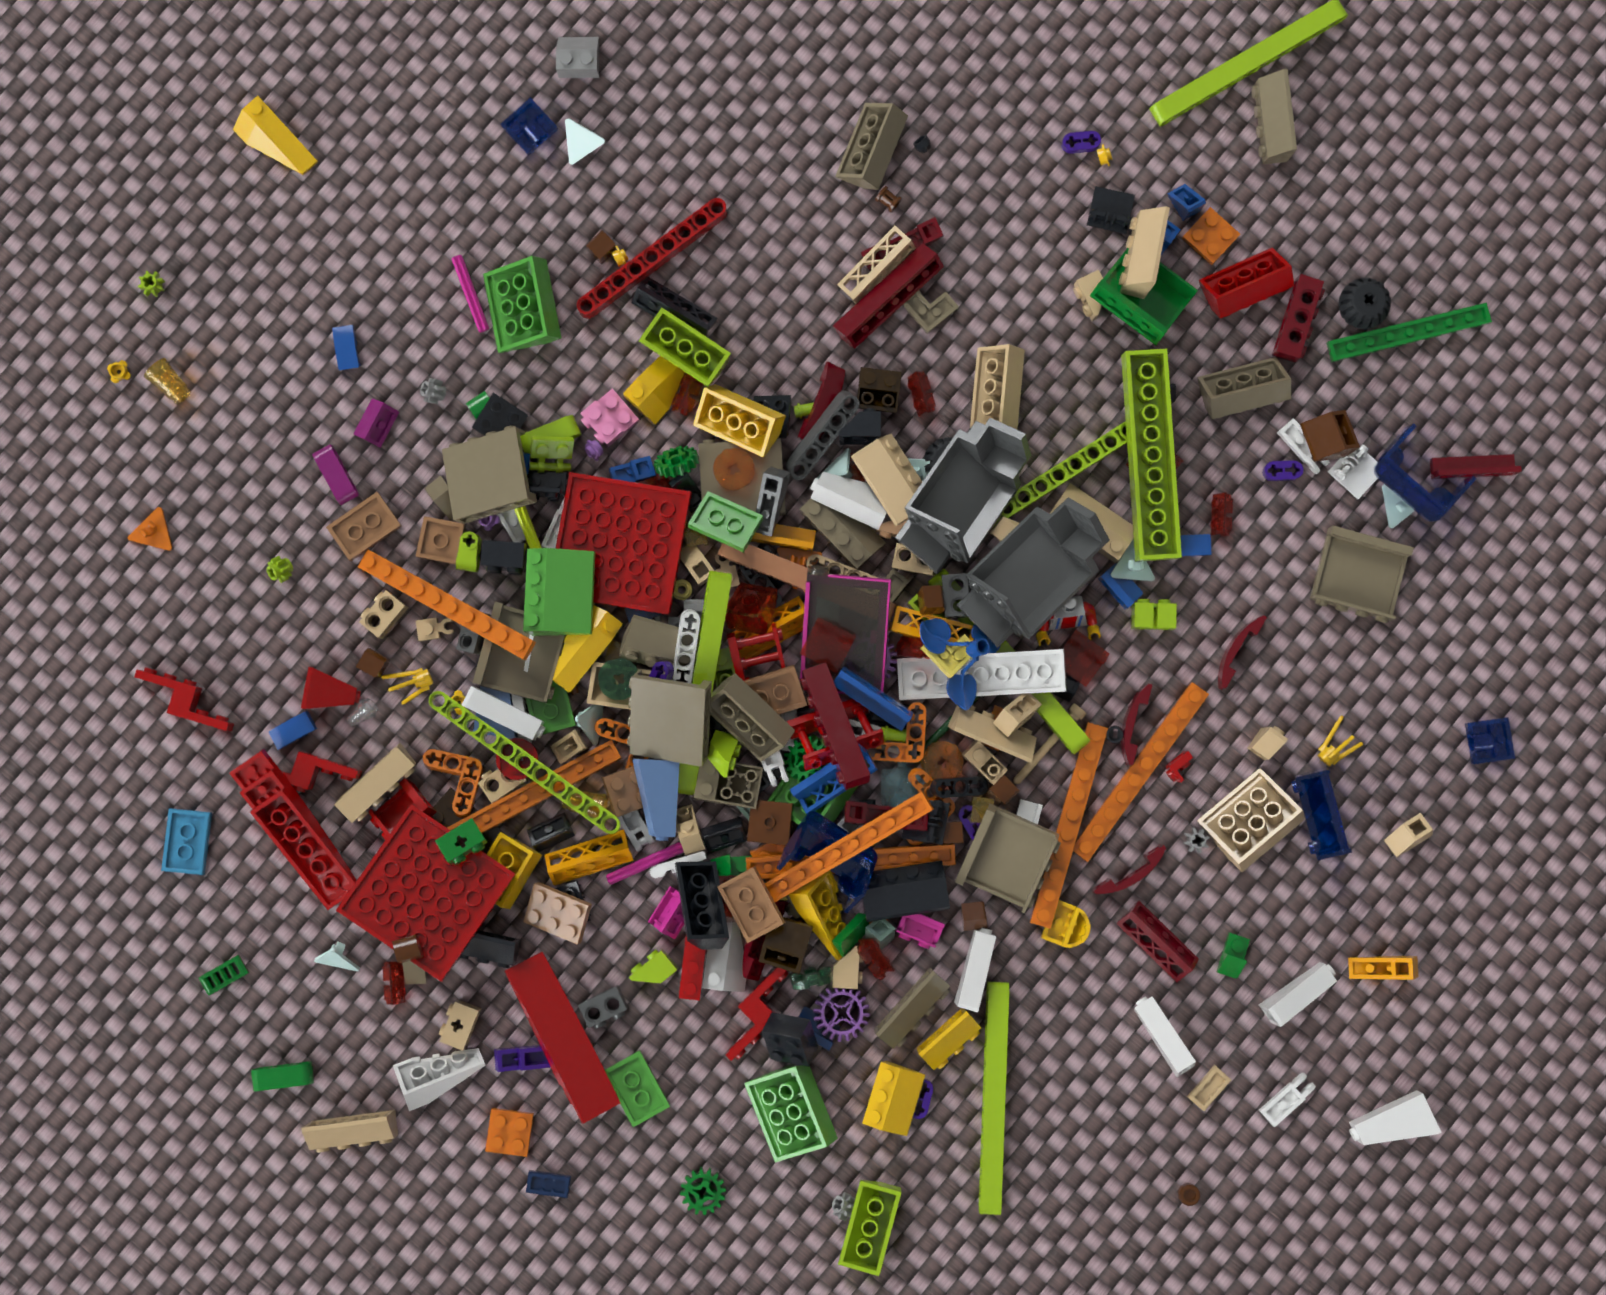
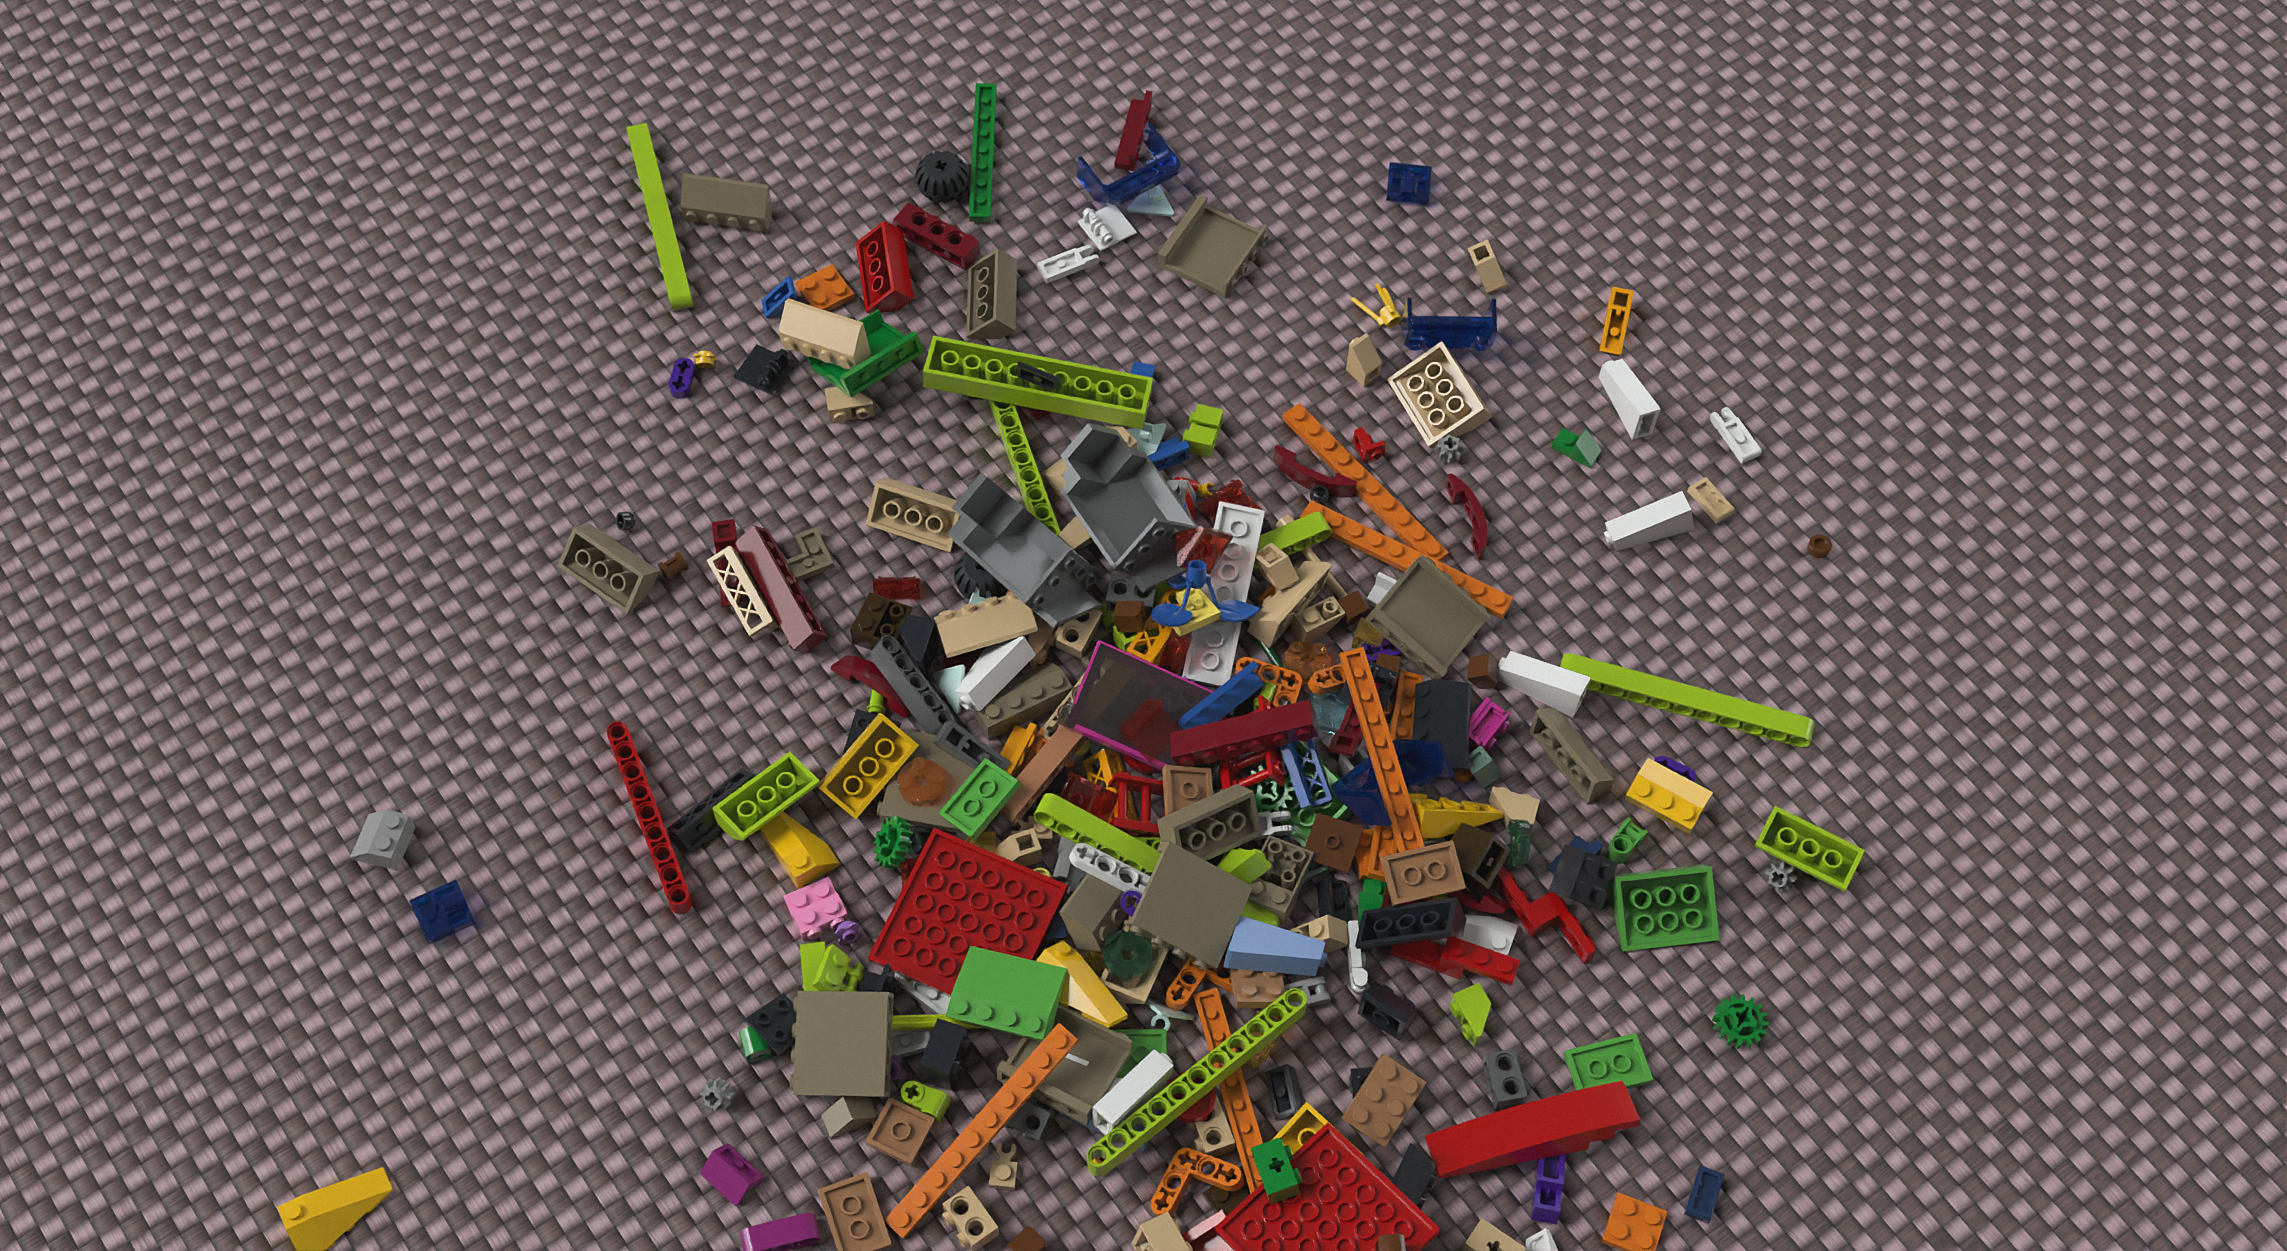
camera: 75 degrees left, 25 degrees down
blue slope [332,324,360,370] -> none
yellow plant [381,668,433,705] -> none
dark pink axle [452,255,489,333] -> none
bright green slope [483,256,562,353] -> none
light orange fence [545,829,634,886] -> none
tan slope [550,730,588,764] -> none
light aqua piece [565,118,605,165] -> none
reddish brown piece [585,230,617,265] -> none
dark pink axle [606,842,684,885] -> none
blue slope [609,456,656,483] -> none
yellow plate [611,246,629,267] -> none
dark pink hinge [648,886,684,939] -> none
clear red hinge [671,374,703,416] -> none
medium lavender gear [813,988,870,1042] -> none
green slope [832,913,870,957] -> none
clear red hinge [857,939,895,980] -> none
yellow slope [916,1008,981,1070] -> none
black beam [930,776,988,798] -> none
yellow slope [1040,900,1091,948] -> none
dark red fence [1116,900,1199,982] -> none
clear red hinge [1210,492,1233,536] -> none
dark red slope [1218,615,1267,690] -> none
dark purple beam [1262,460,1304,481] -> none
reddish brown slope [1300,410,1360,462] -> none
white slope [1349,1090,1442,1145] -> none
none -> black slope [1017,361,1064,393]
none -> clear red slope [1176,526,1234,574]
none -> black slope [1357,982,1418,1041]
none -> bright green piece [1606,817,1649,864]

